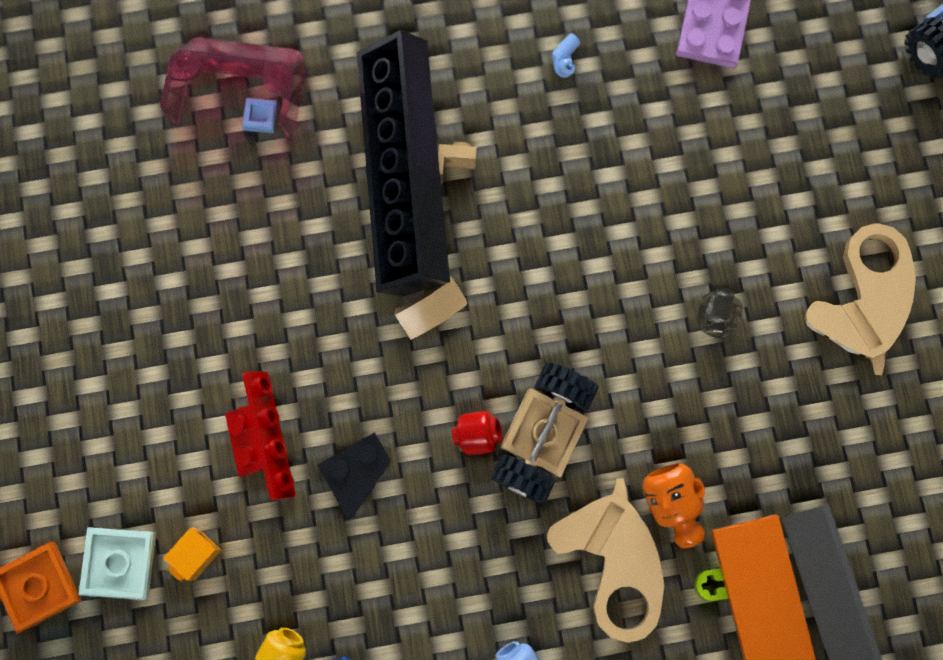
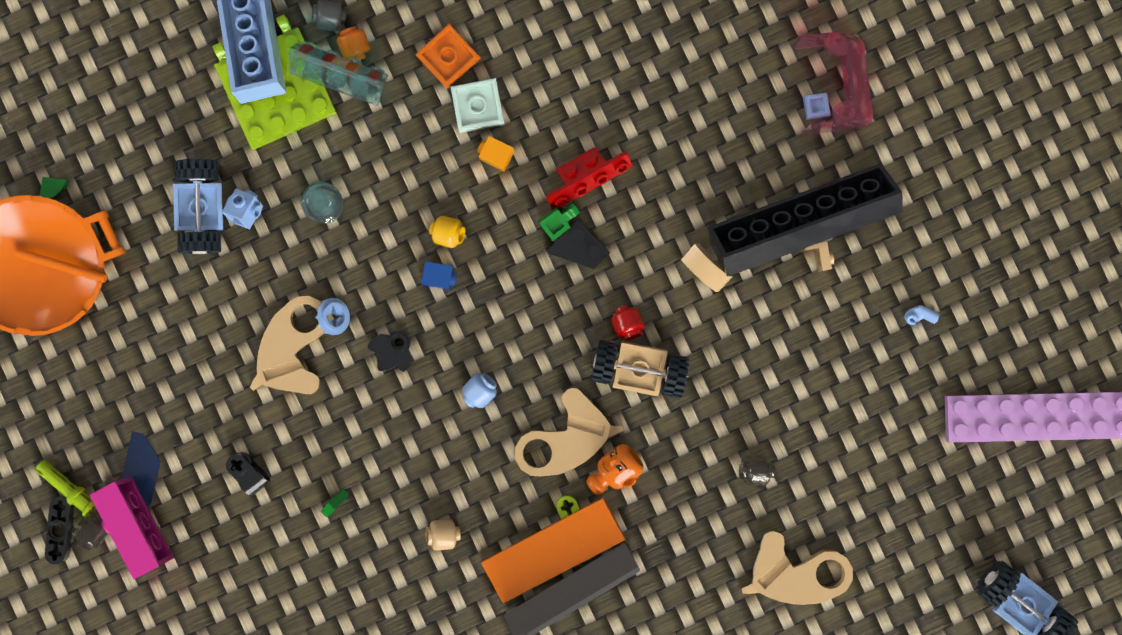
camera: 70 degrees right, 10 degrees up
none -> green plate [538,202,580,241]

